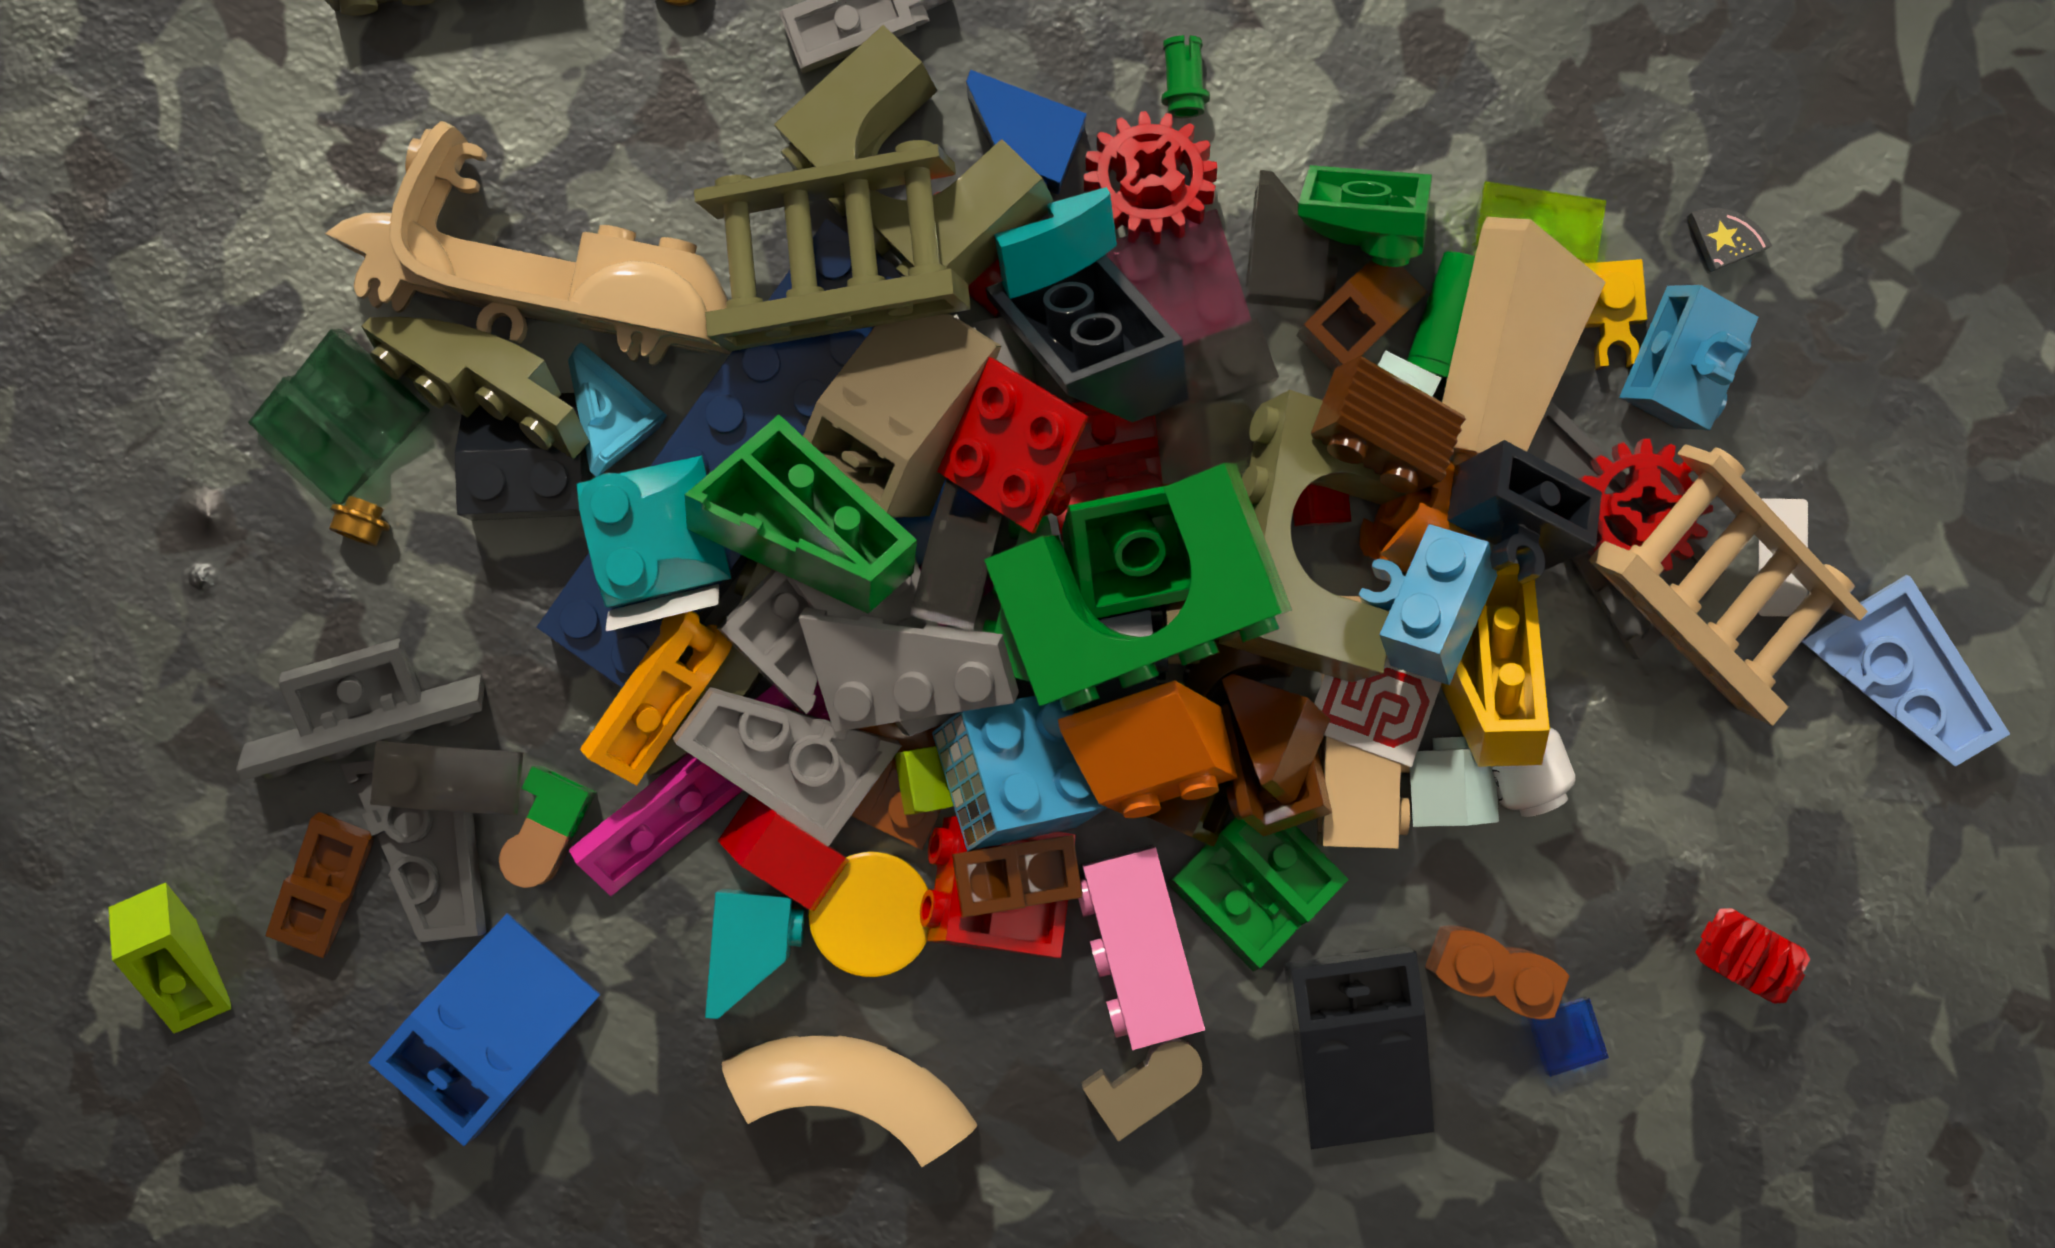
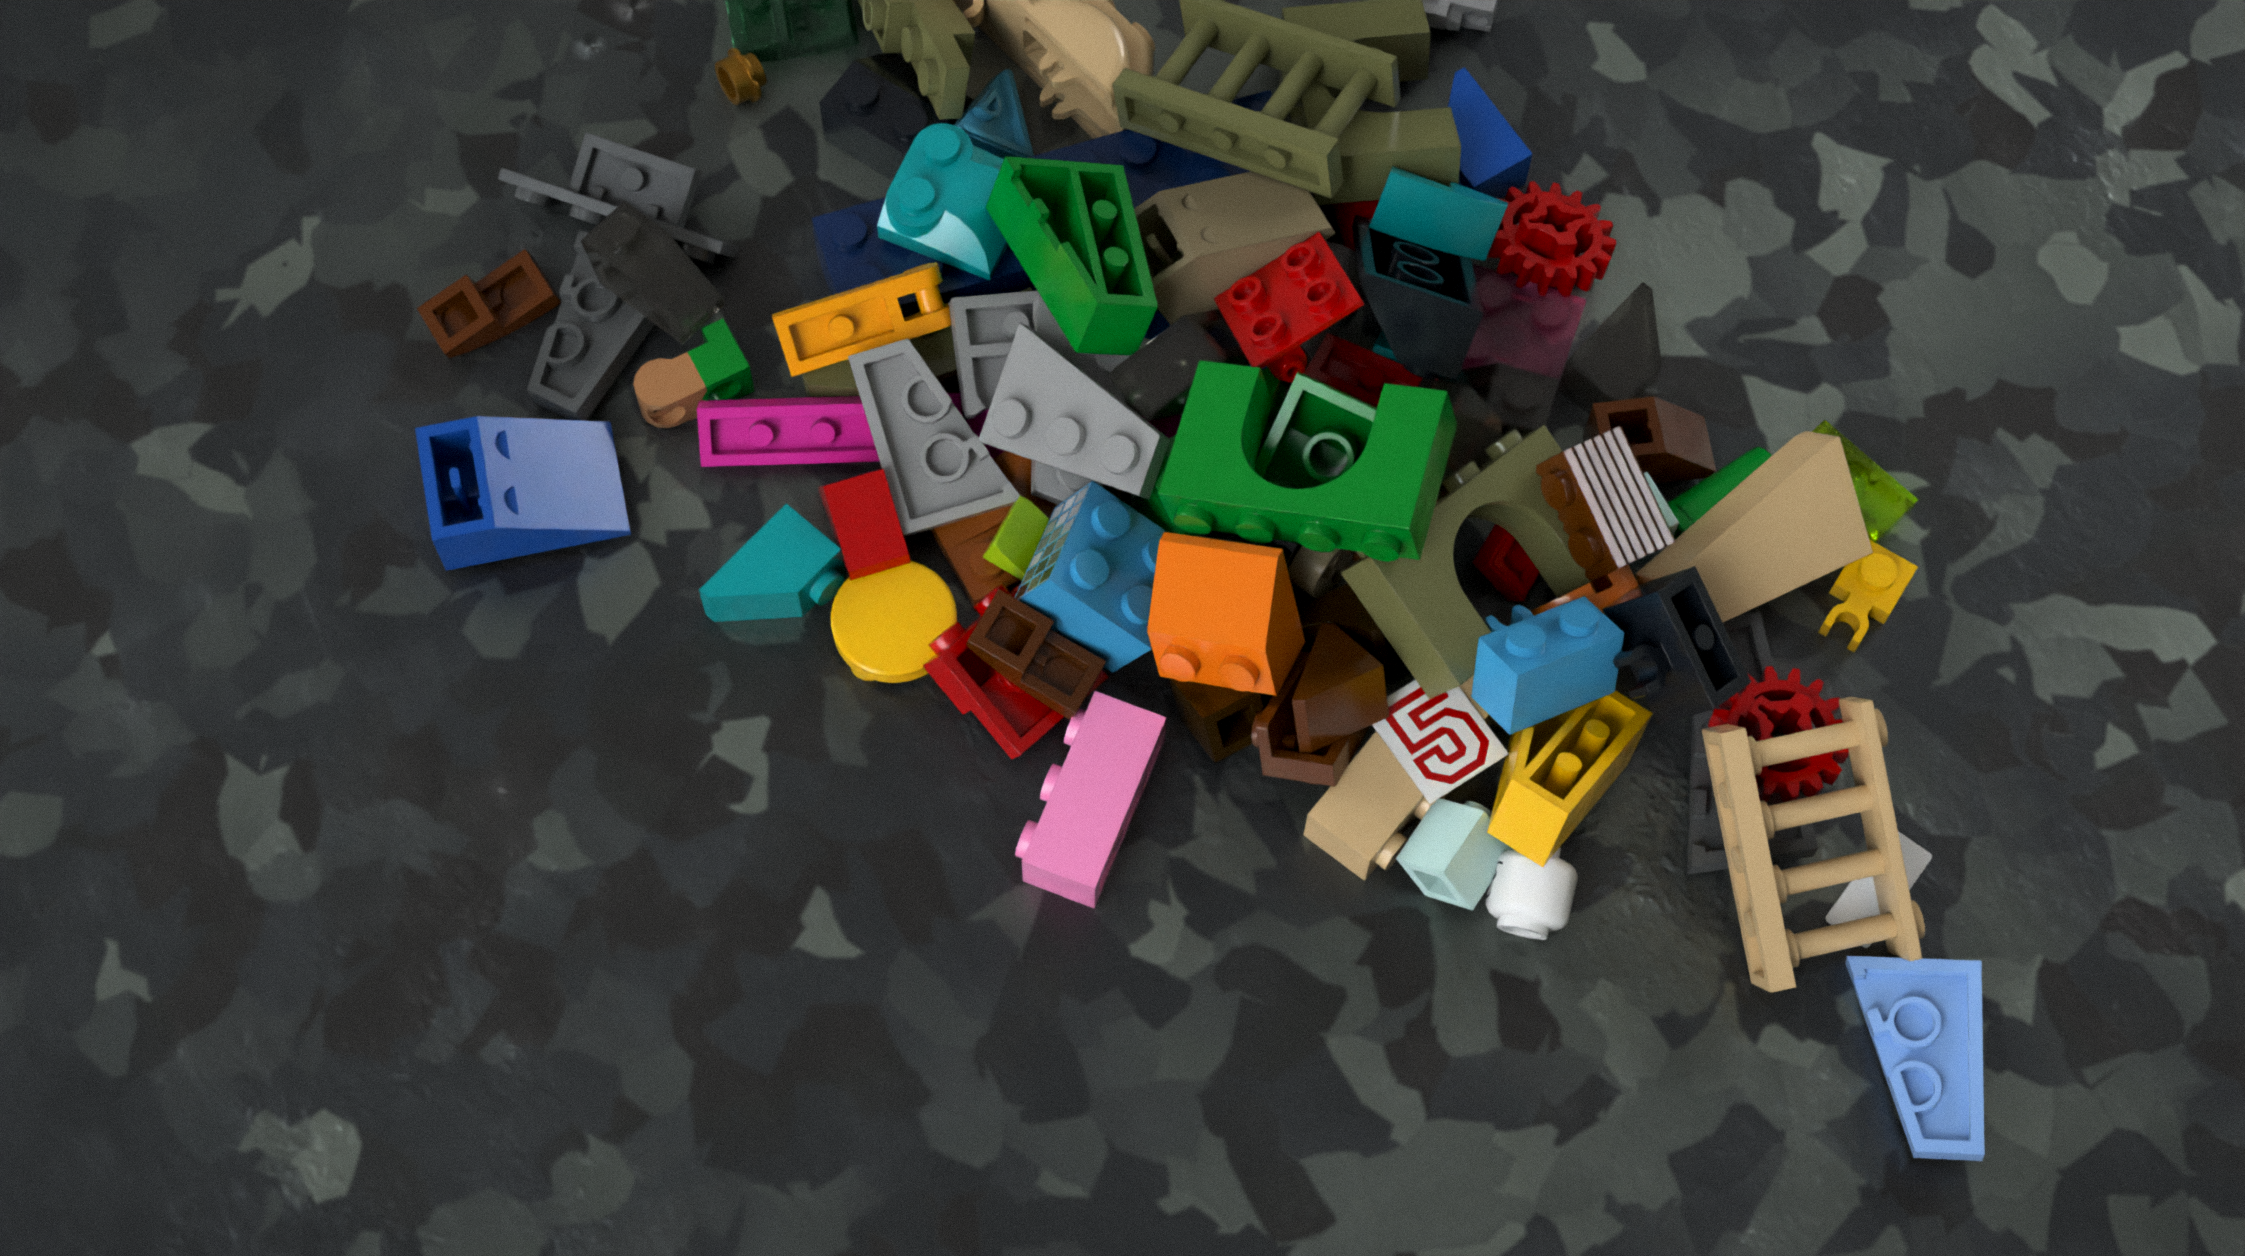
camera: 40 degrees right, 20 degrees down
lime slope [108,882,231,1034] -> none
white sticker [606,584,719,631] -> none
tan brick [722,1035,977,1167] -> none
dark tan leg [1081,1037,1202,1141] -> none
green pin [1161,35,1210,118] -> none
green slope [1167,816,1349,972] -> none
black slope [1284,946,1434,1150] -> none
green slope [1298,165,1432,267] -> none
dark orange brick [1425,925,1569,1019] -> none
clear blue tile [1528,997,1609,1077] -> none
dark azure brick [1619,285,1759,430] -> none
dark grey tile [1687,208,1772,272] -> none
red gear [1695,908,1810,1004] -> none

